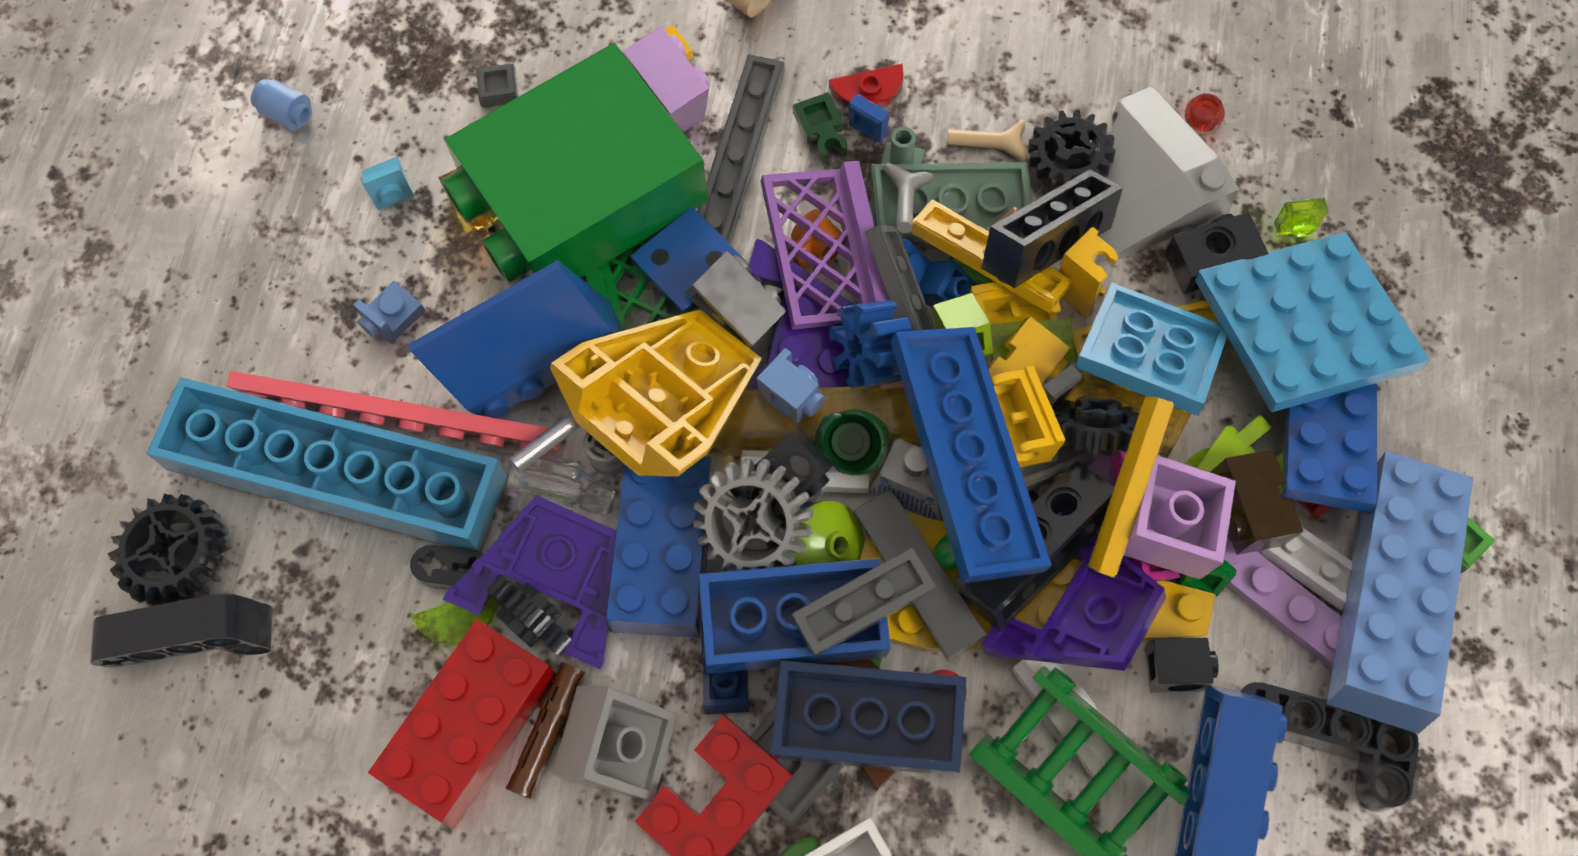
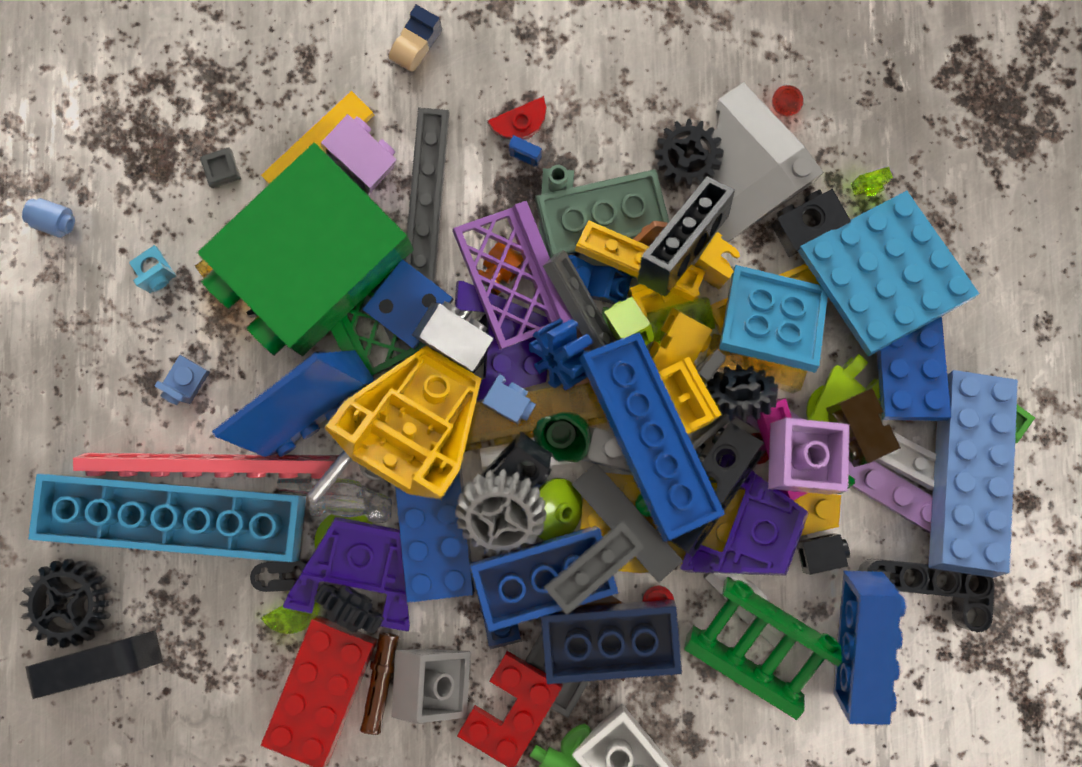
camera: 15 degrees left, 15 degrees up
dark green plate [793,92,847,163] -> none
light grey piece [883,163,934,233] -> none
tan piece [947,119,1028,162] -> none
yellow tile [1088,396,1174,577] -> none

